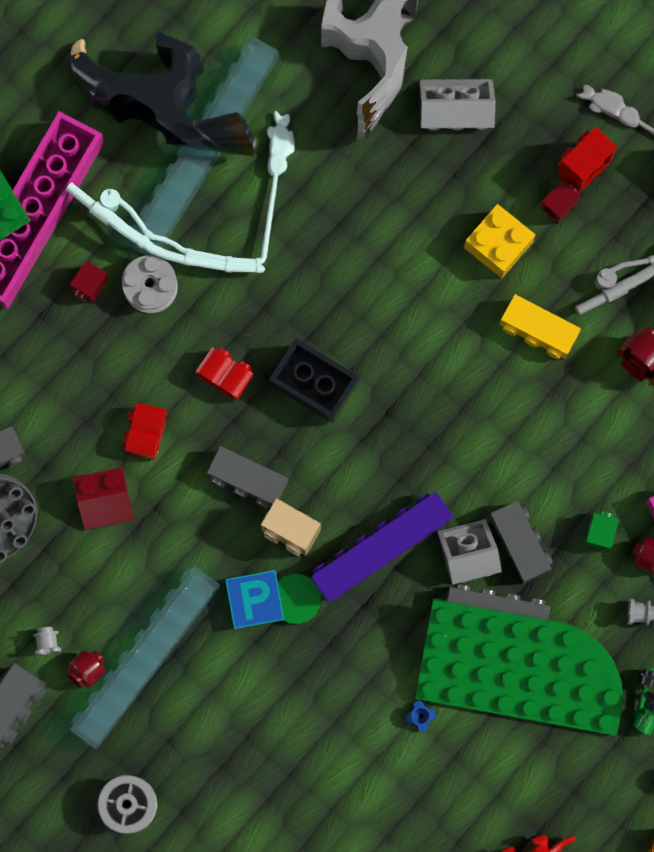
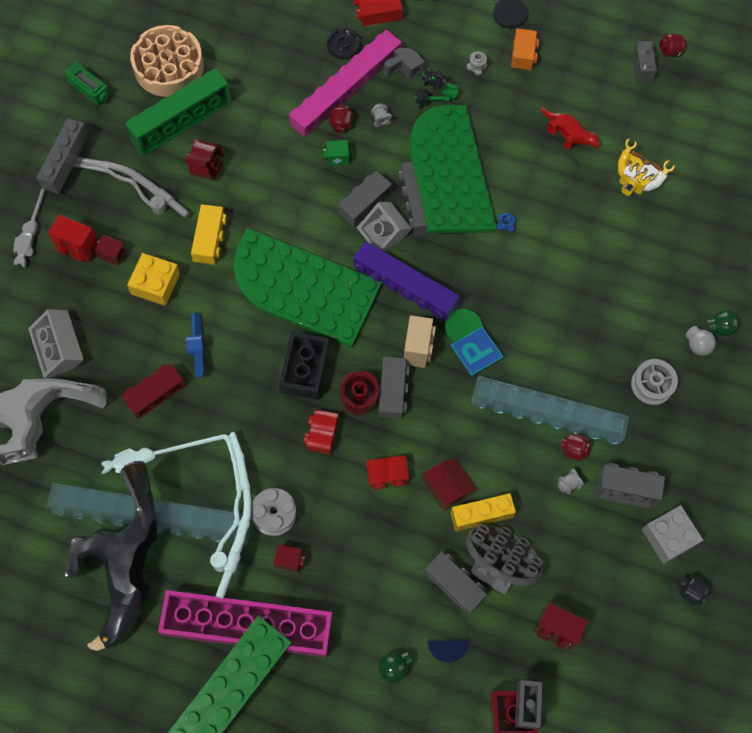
camera: 115 degrees left, 10 degrees down
none -> dark red brick [121,363,186,420]
none -> blue piece [186,312,204,378]
none -> green plate [234,228,382,348]
none -> dark red brick [340,371,379,416]
none -> yellow brick [450,493,516,532]

